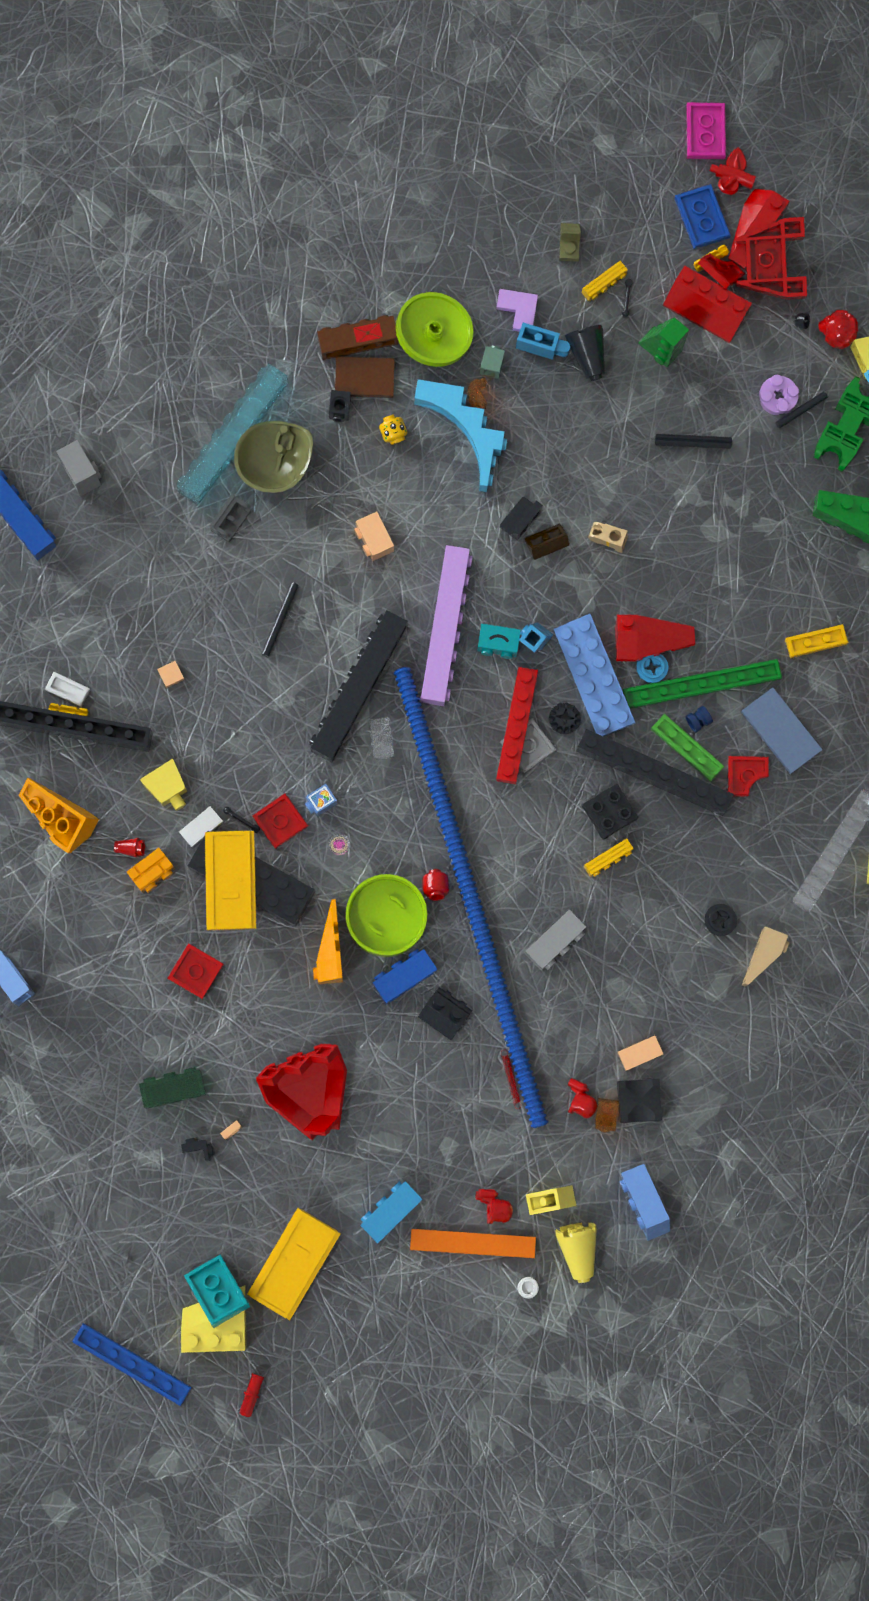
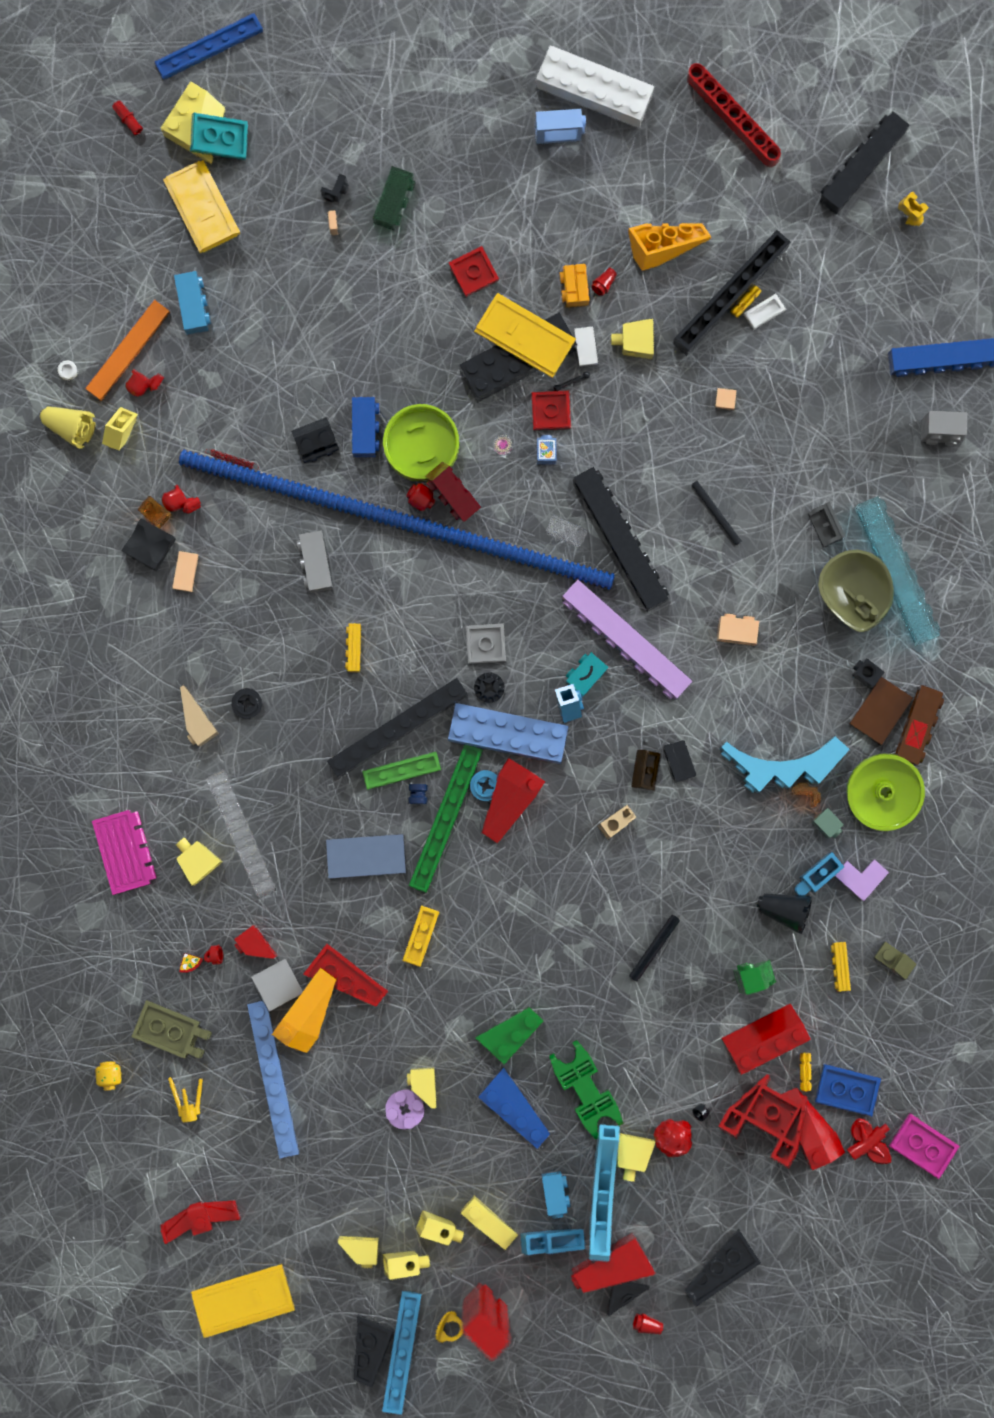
camera: 125 degrees right, 5 degrees up
red panel [256,1044,347,1141] -> none
light orange wedge [313,899,343,984] -> none
yellow head [379,414,408,445] -> none
red plate [496,667,538,784] -> none
black brick [582,784,638,840] -> none
medium blue wedge [619,1164,670,1241] -> none
black hinge [622,279,633,317] -> none
red tile [698,253,745,289] -> none
red tile [728,756,769,797] -> none
lavender plate [759,375,799,415] -> none
black bar [776,391,828,428] -> none
none -> dark red wedge [425,462,481,522]

